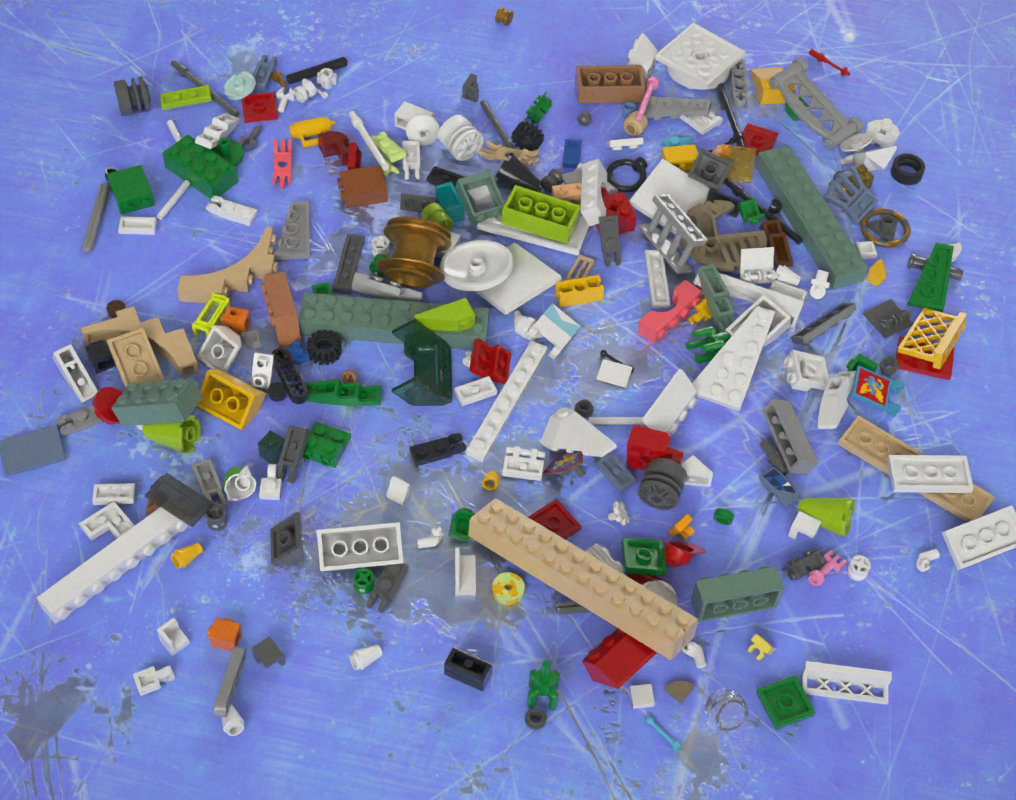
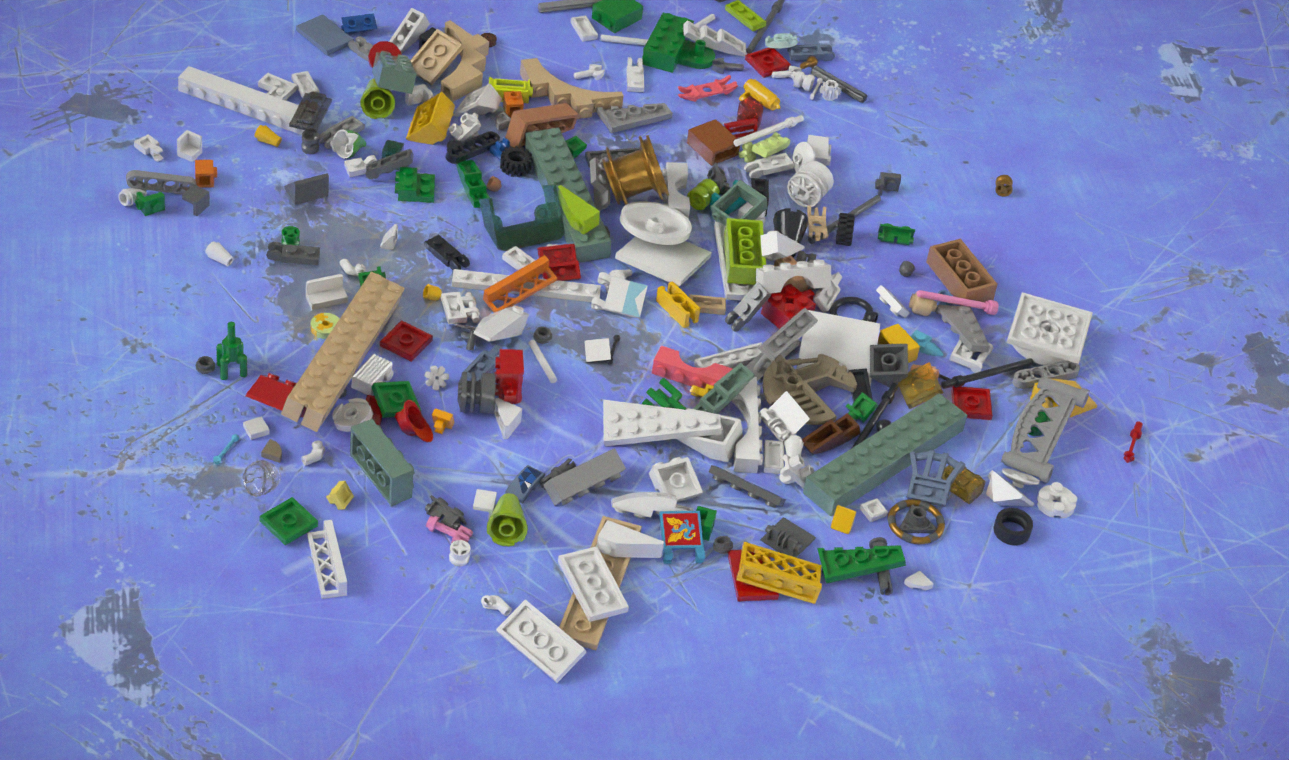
camera: 65 degrees right, 10 degrees down
white slope [317,522,403,572] -> none
black brick [444,647,493,692] -> none
blue tile [562,139,582,169] -> none
white slope [627,33,658,83] -> none
white slope [640,369,697,436] -> none
green tile [713,508,734,525] -> none
none -> green bracket [135,191,165,216]
none -> blue hinge [341,13,378,33]
none -> orange fence [483,255,557,313]
none -> white bar [573,64,605,81]
none -> white slope [596,520,664,558]
none -> white slope [761,231,804,261]

